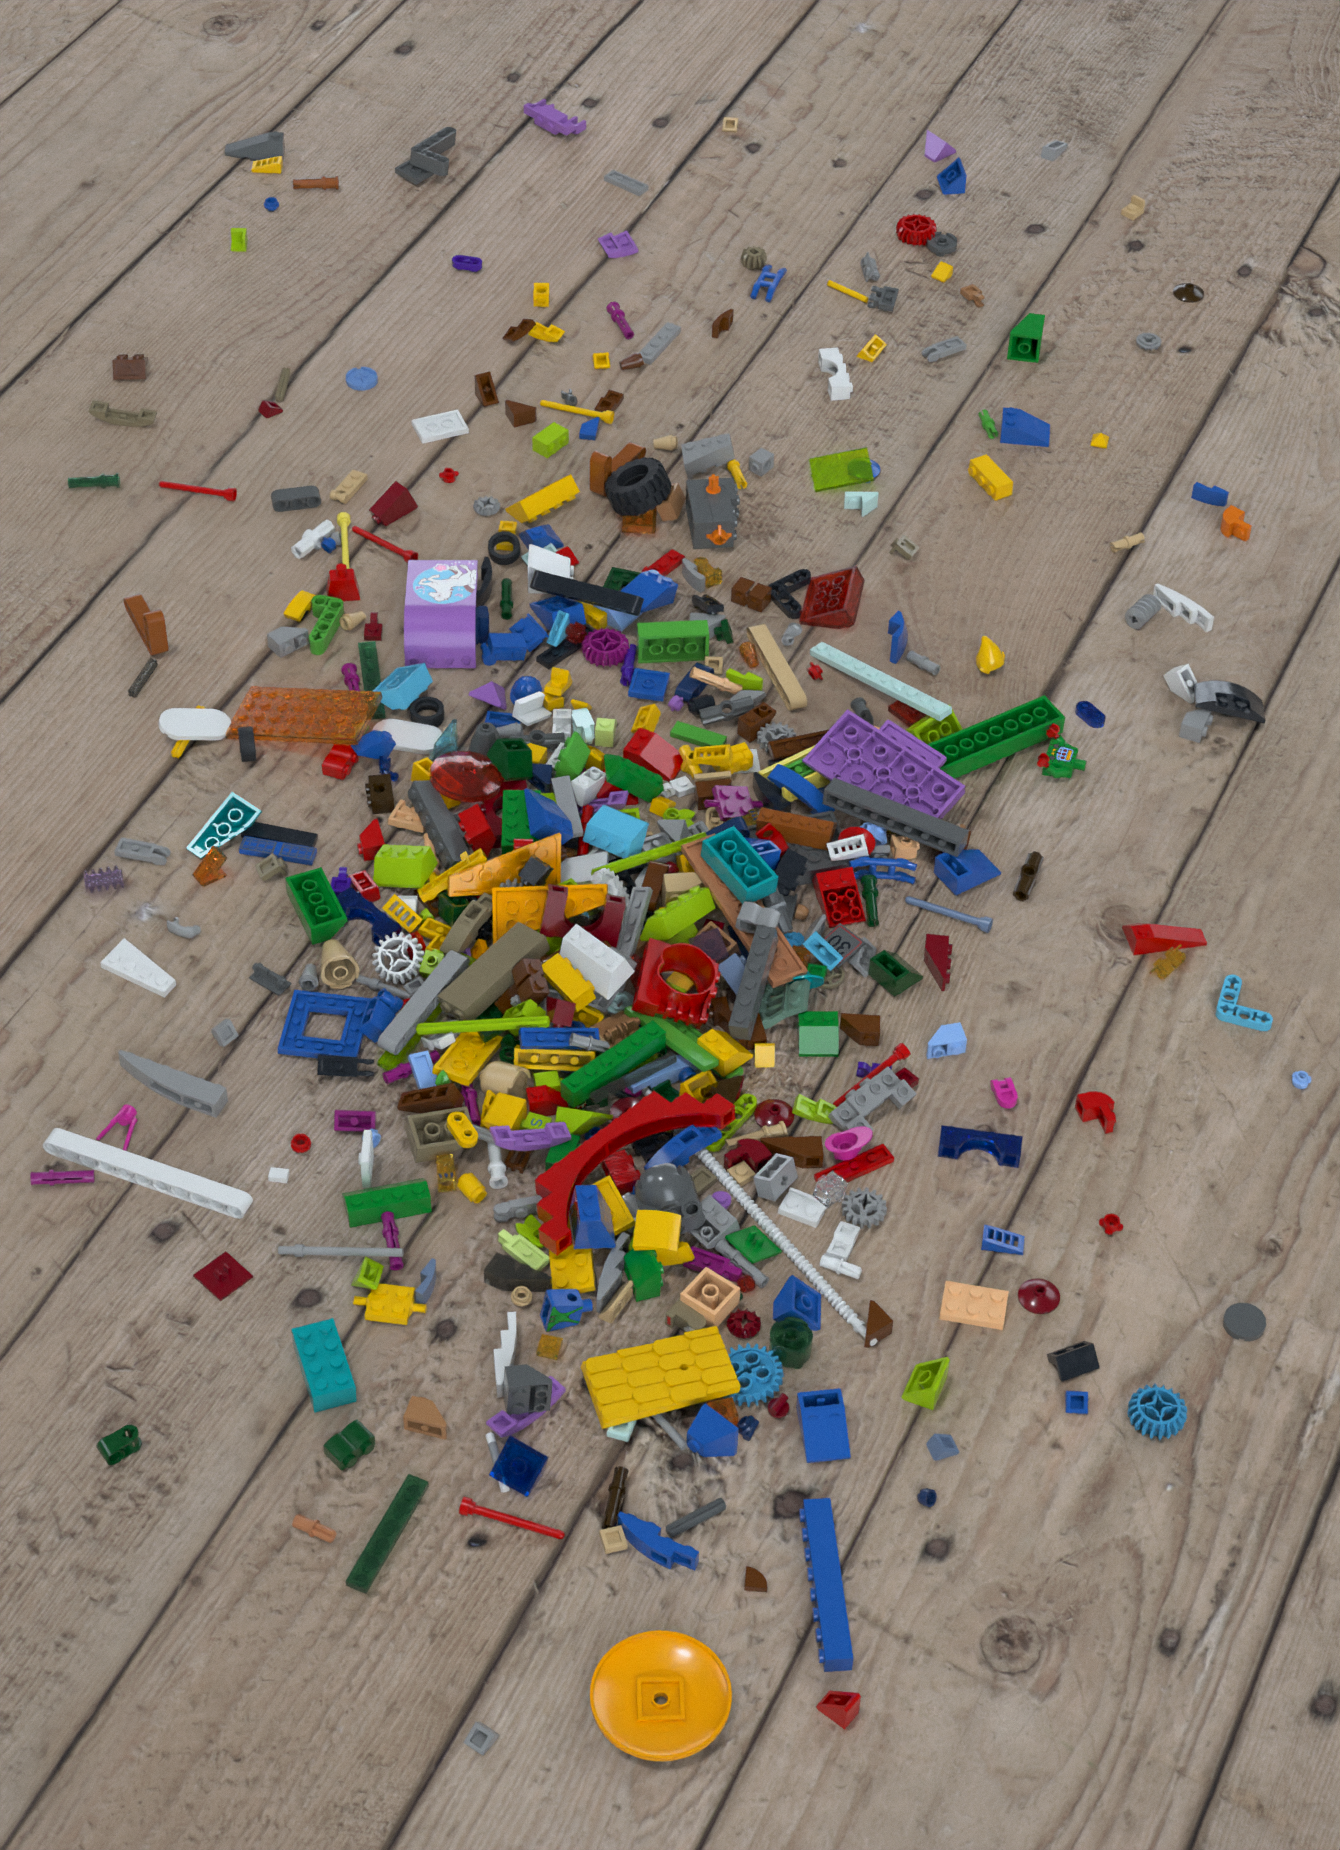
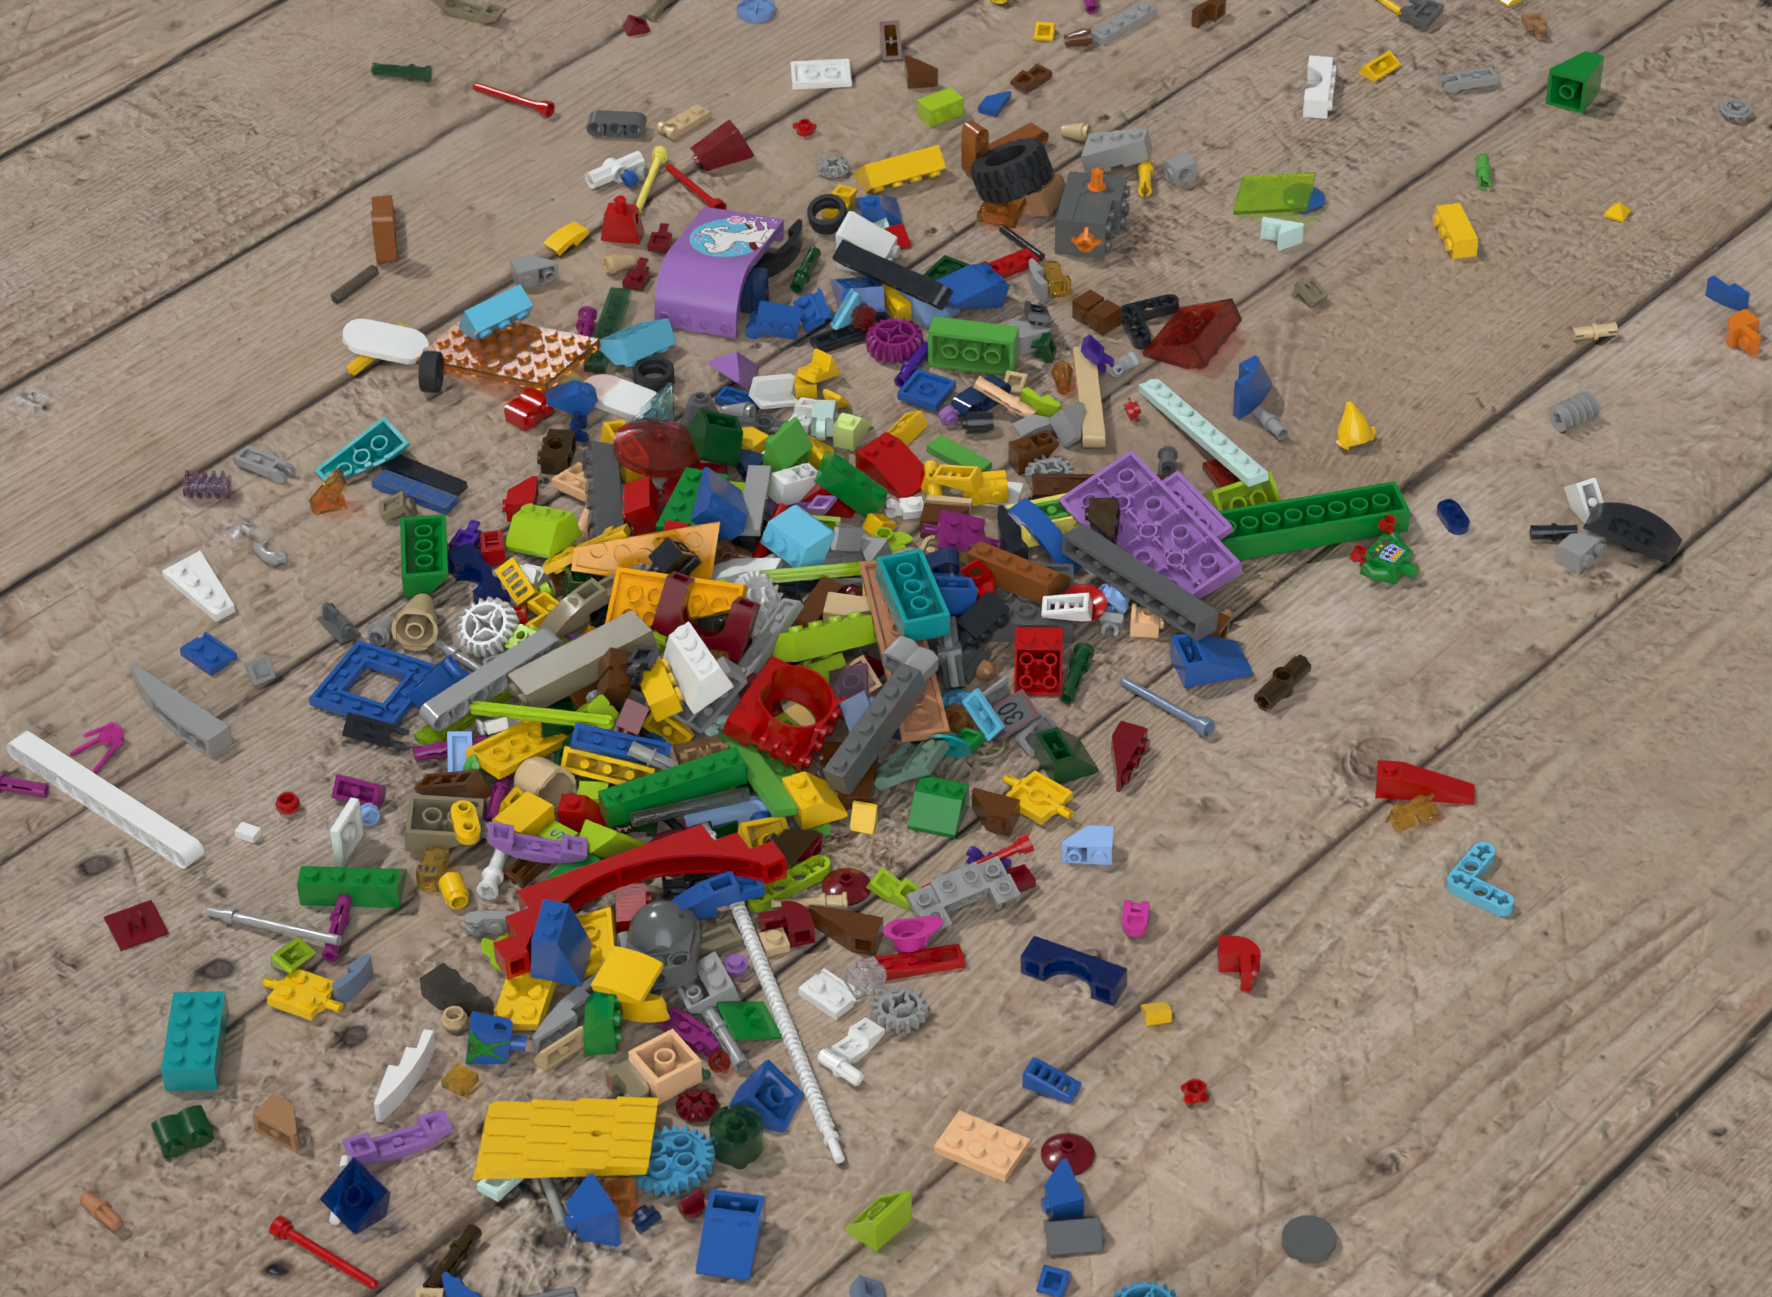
camera: 20 degrees right, 5 degrees down
bright green beam [309,595,344,655] -> none
clear green plate [346,1474,429,1594] -> none
yellowish green hinge [498,1229,550,1275] -> none
dark grey slope [503,1364,552,1415] -> none
blue piece [510,676,542,705] -> none
yellow piece [540,400,615,424] -> none
dark grey arm [561,389,578,406] -> none
dark grey piece [699,696,754,726] -> none
light grey brick [753,1153,798,1201] -> none
blue piece [849,856,917,884] -> none
reddish brown slope [864,1300,893,1348] -> none
blue slope [1000,407,1050,447] -> none
white slope [1153,584,1214,632] -> none
light blue plate [1292,1071,1311,1089] -> none
none -> blue plate [180,632,237,676]
none -> medium azure slope [459,284,533,341]
none -> black plate [626,646,660,686]
none -> dark red plate [647,223,673,253]
none -> light grey slope [831,522,863,552]
none -> black bar [999,225,1045,261]
none -> yellow plate [1003,770,1074,825]
none -> blue slope [1041,1158,1084,1219]
none -> light grey slope [1048,402,1085,448]
none -> dark purple plate [1081,334,1115,373]
none -> dark brown slope [1085,498,1121,545]
none -> yellow slope [1140,1001,1172,1026]
none -> black pin [1530,523,1578,541]

